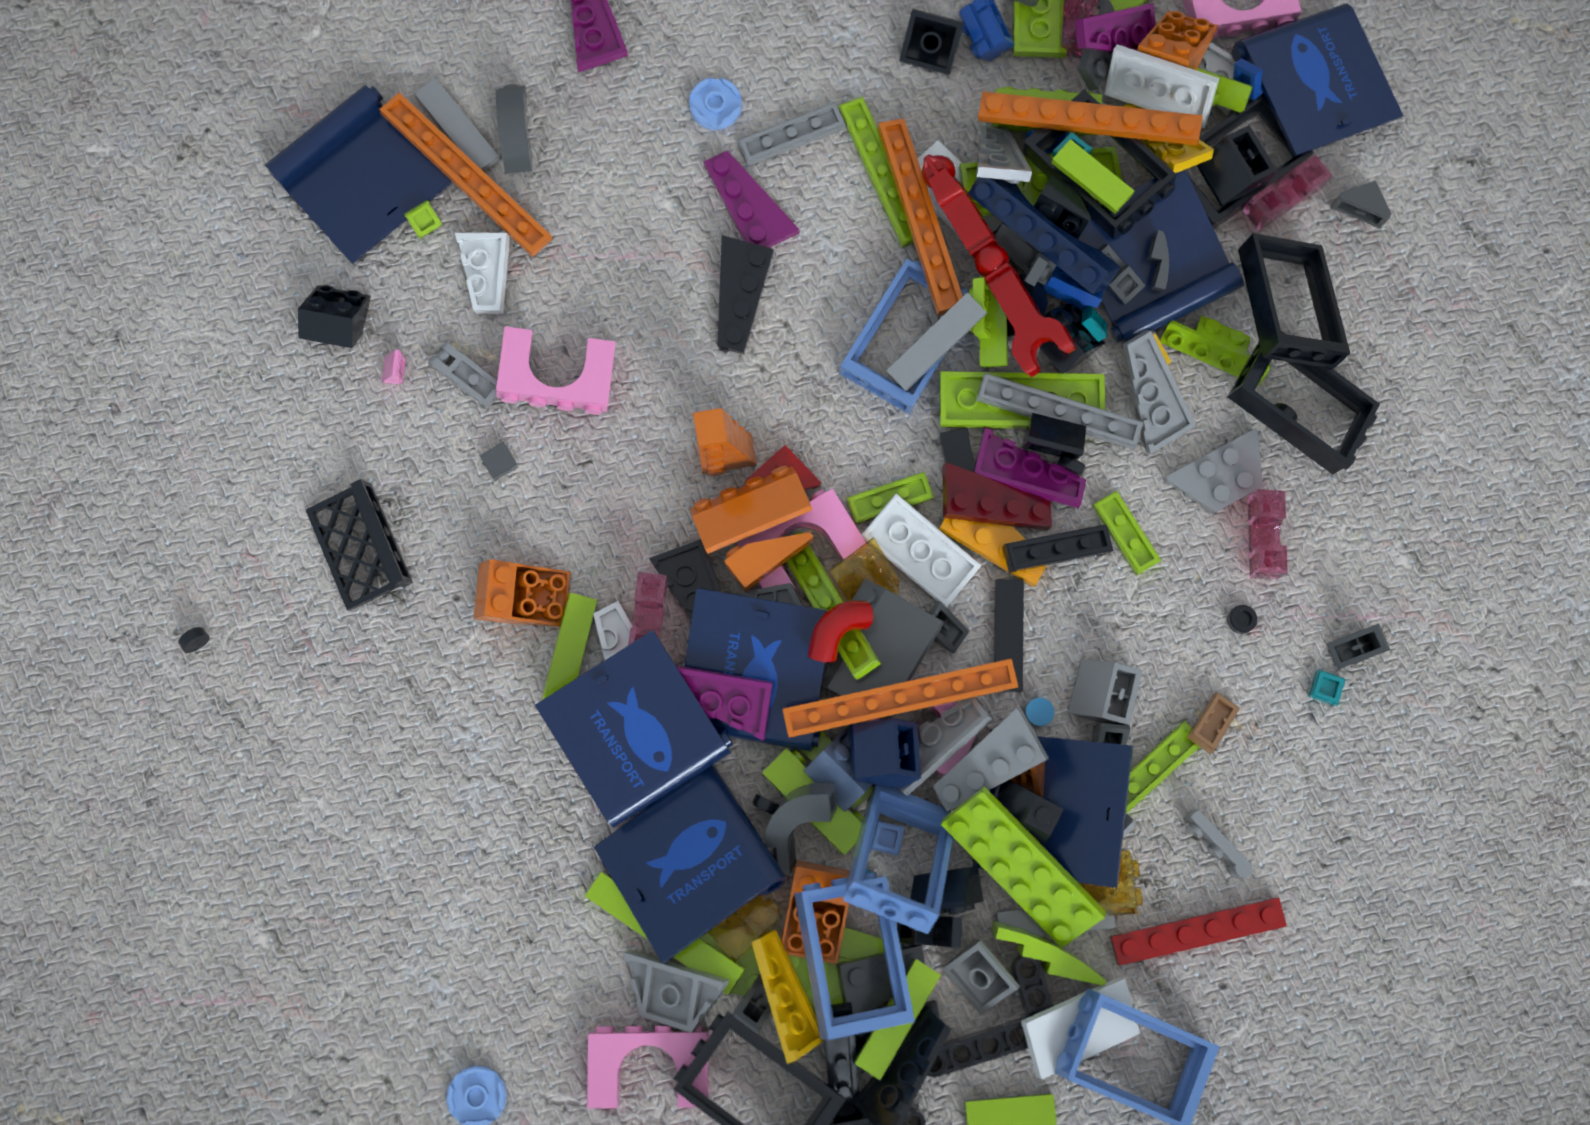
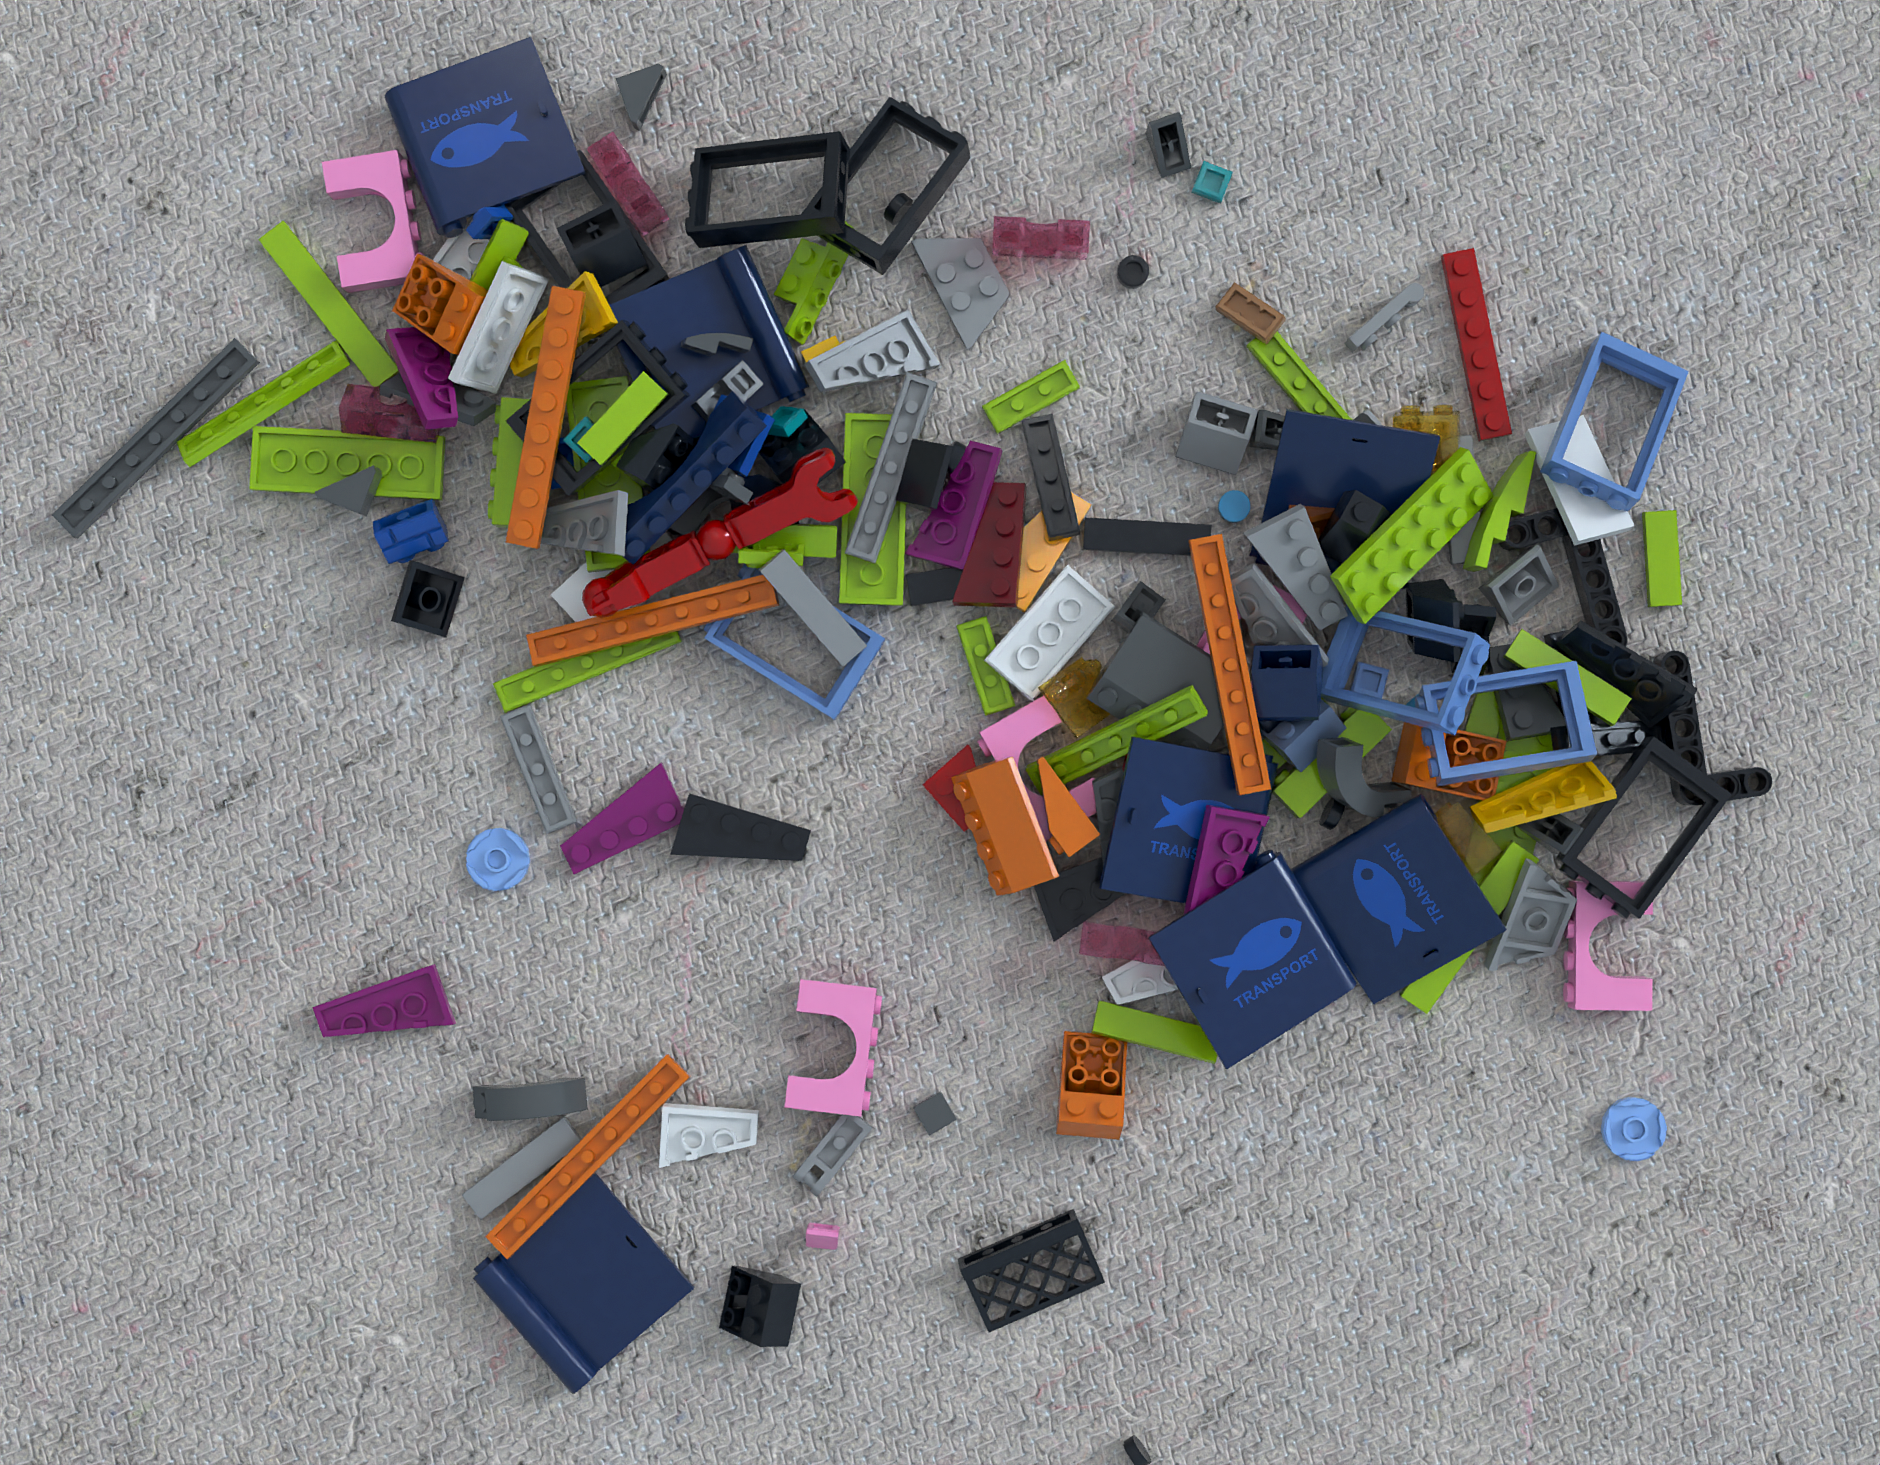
camera: 85 degrees left, 10 degrees up
lime tile [404,200,443,239] -> none
orange wedge [693,408,757,476] -> none
red cylinder [808,601,873,662] -> none

